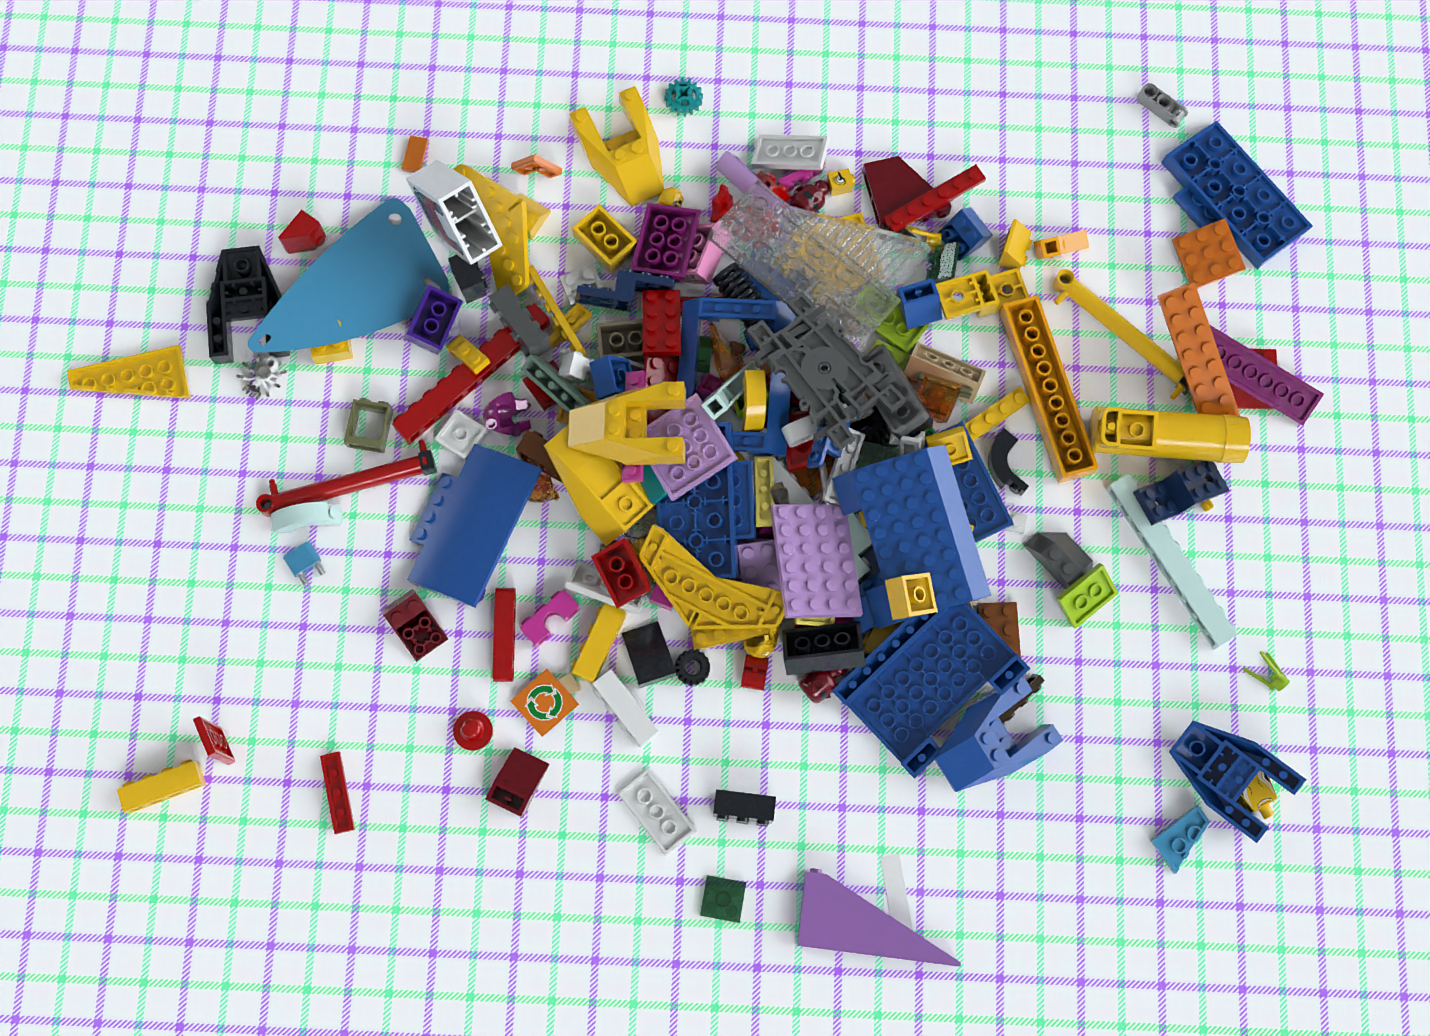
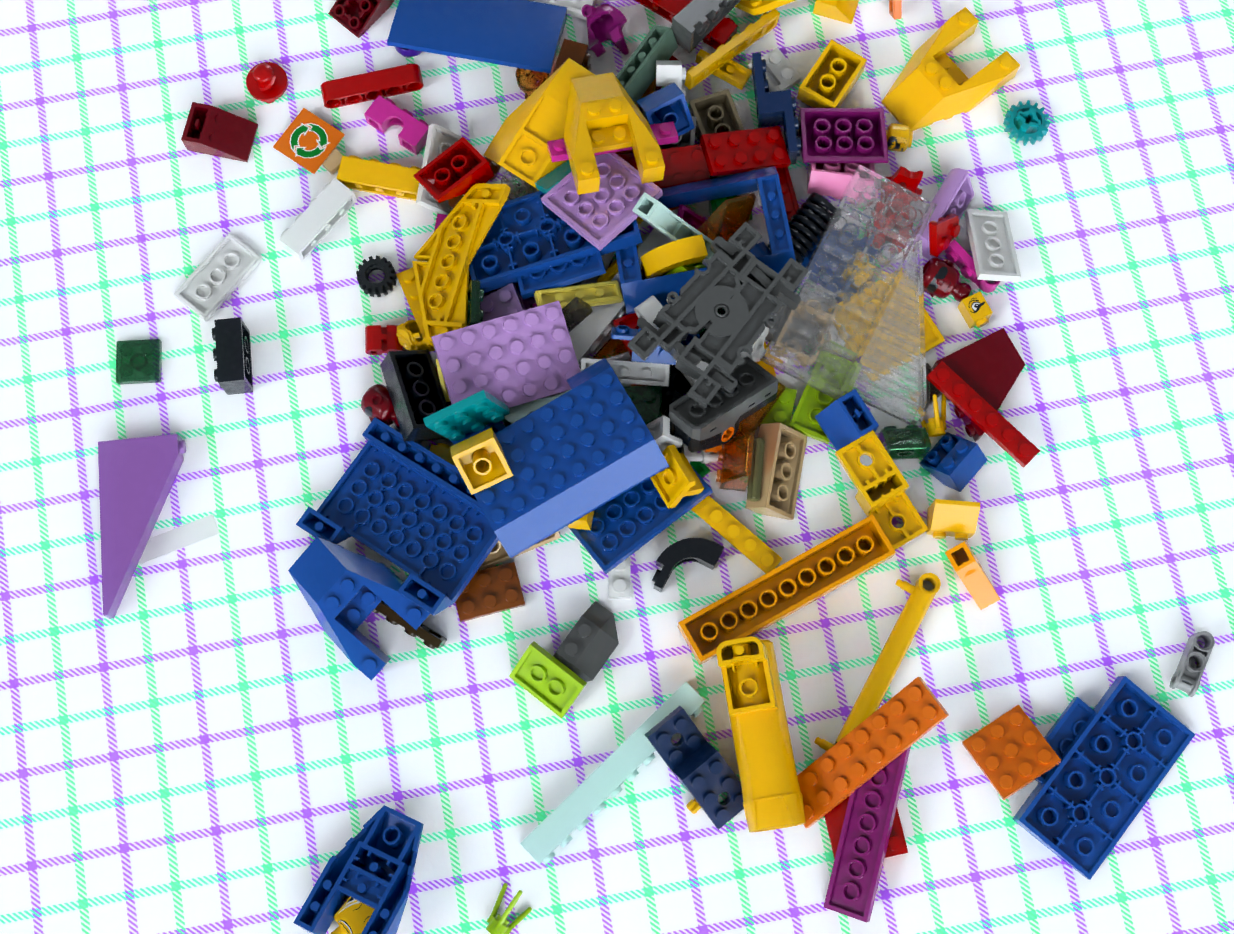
camera: 80 degrees right, 0 degrees up
black slope [621,621,677,689] -> none
dark azure wing [1150,805,1210,874] -> none
none -> teal plate [423,390,510,441]
none -> clear green plate [467,280,484,326]

